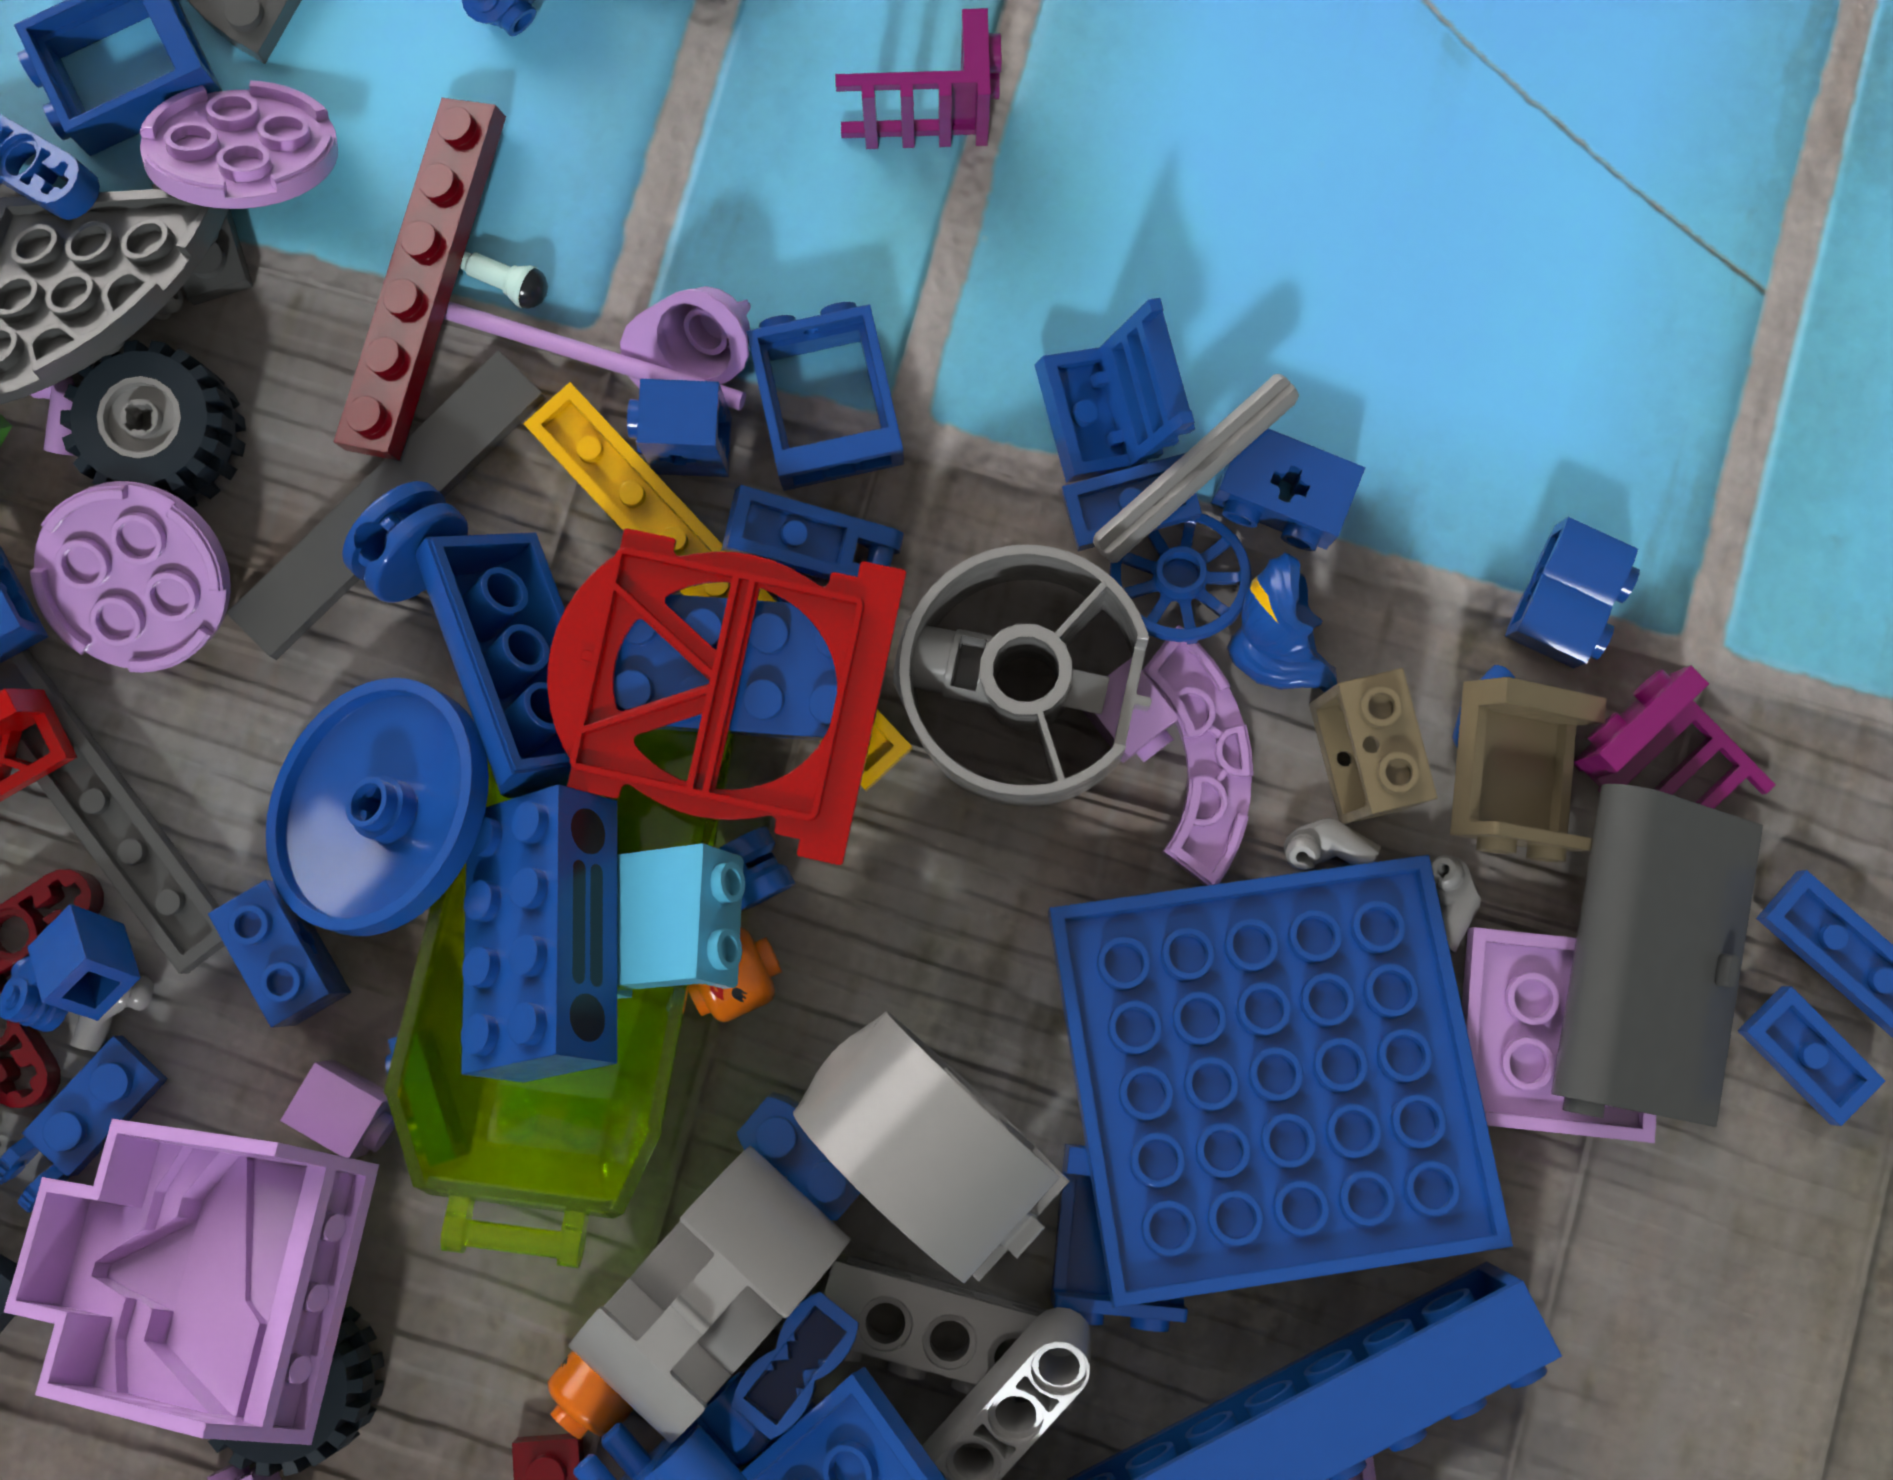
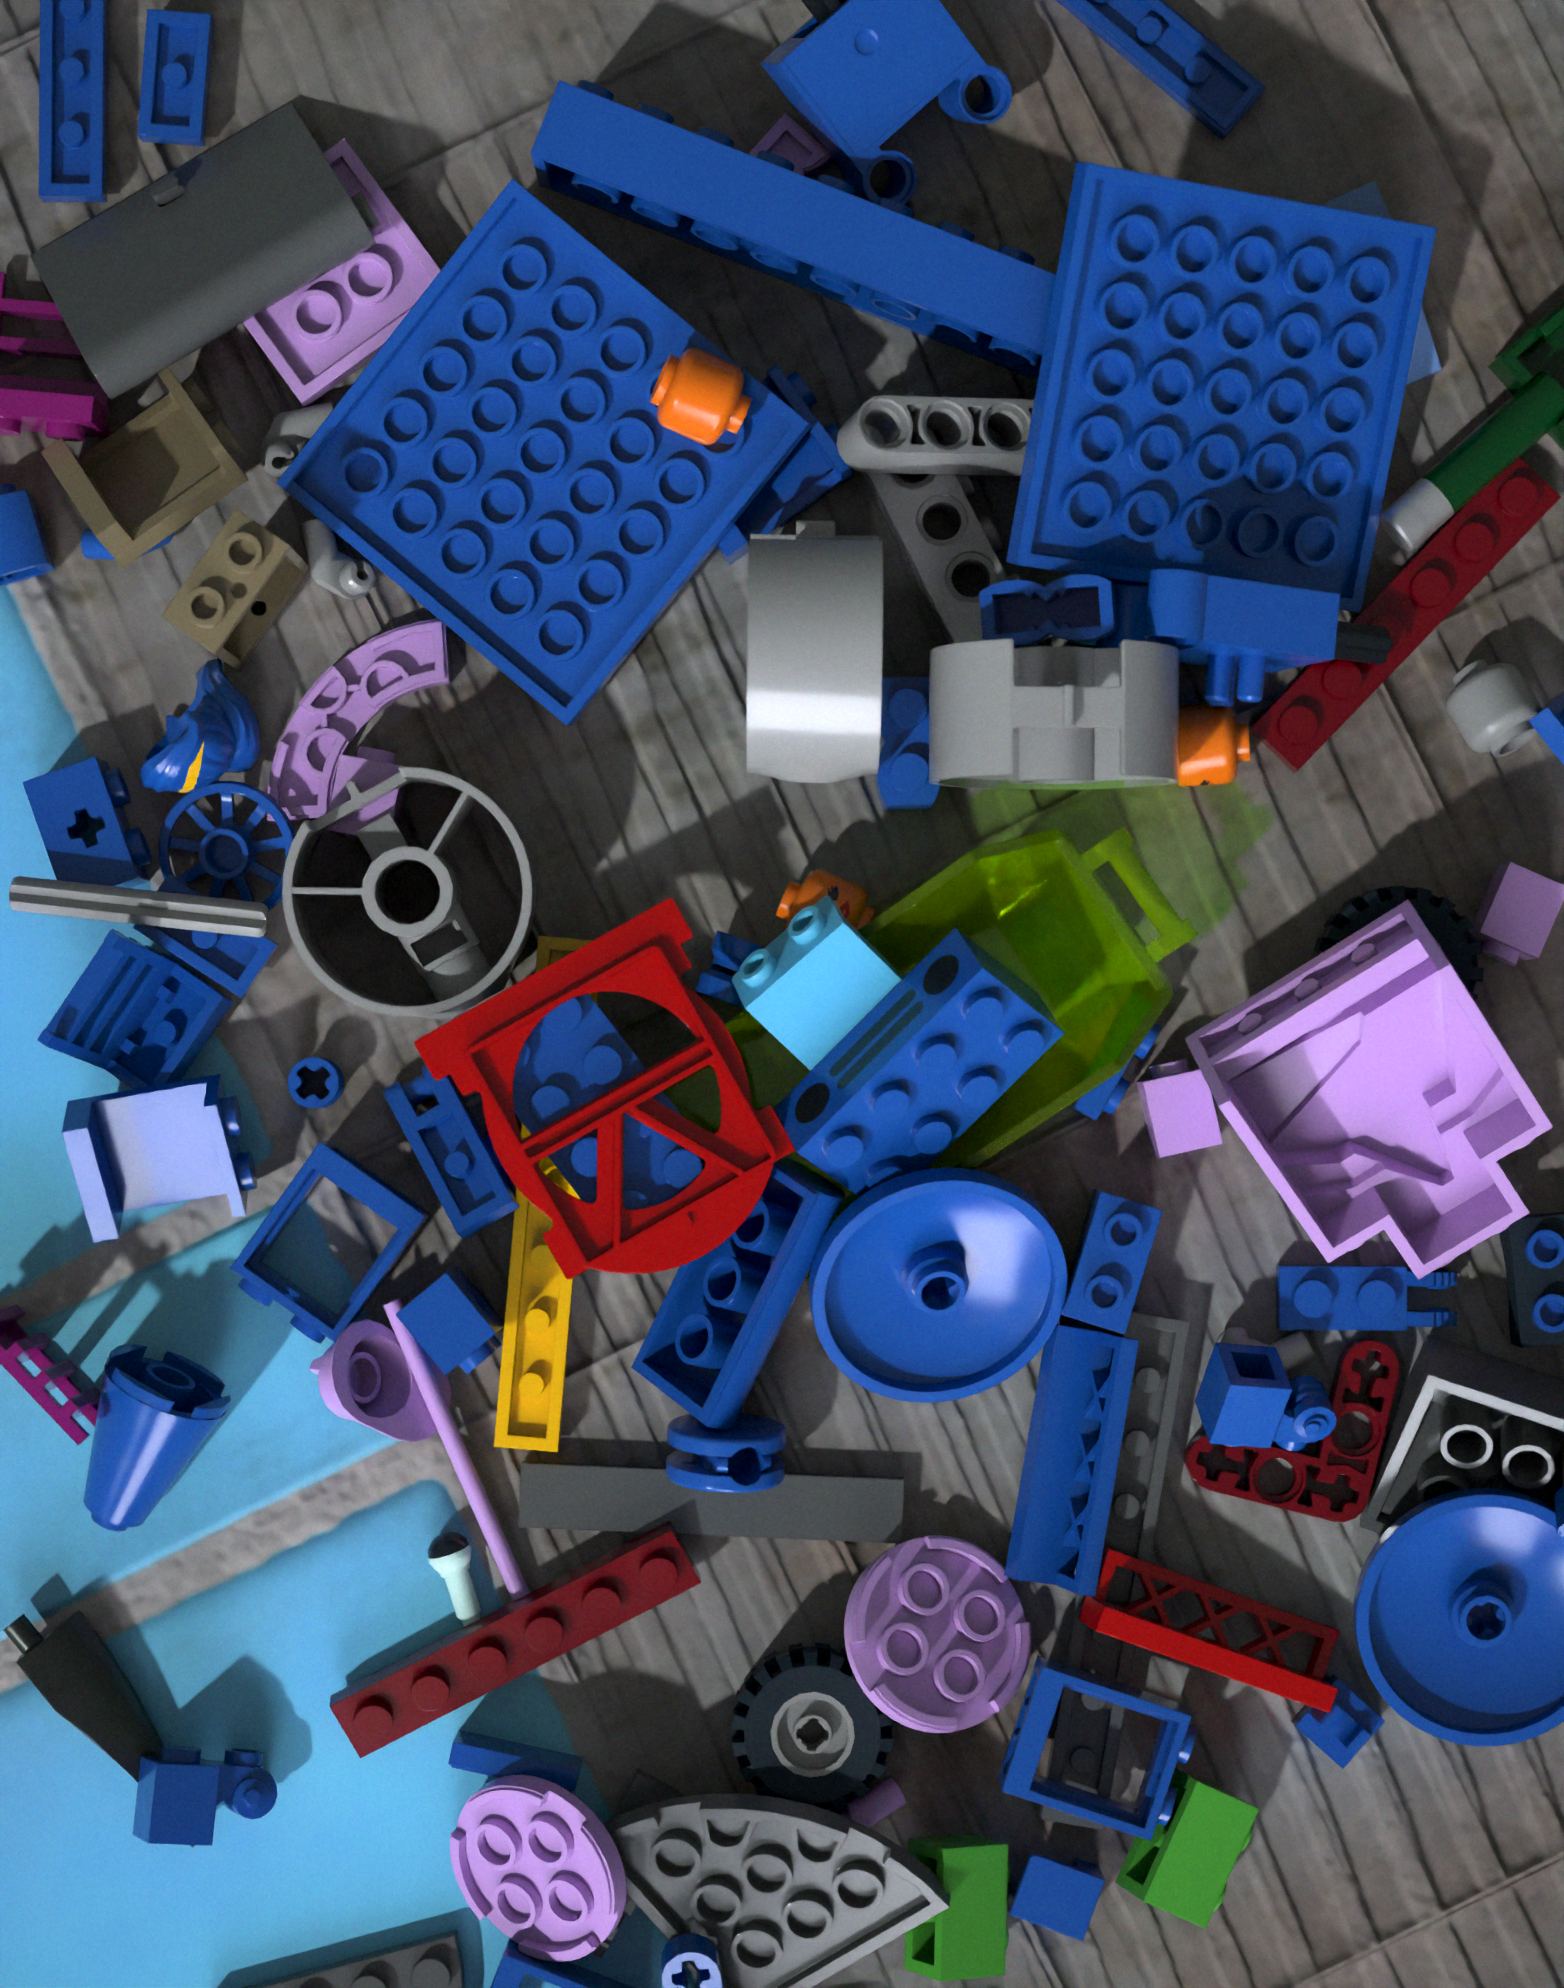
camera: 130 degrees left, 5 degrees up
none -> panel [62,1074,257,1243]
none -> blue cone [83,1344,231,1532]
none -> blue axle [287,1057,344,1108]
none -> blue tile [448,1730,583,1793]
none -> orange head [649,347,752,446]
none -> blue fence [1004,1324,1139,1597]

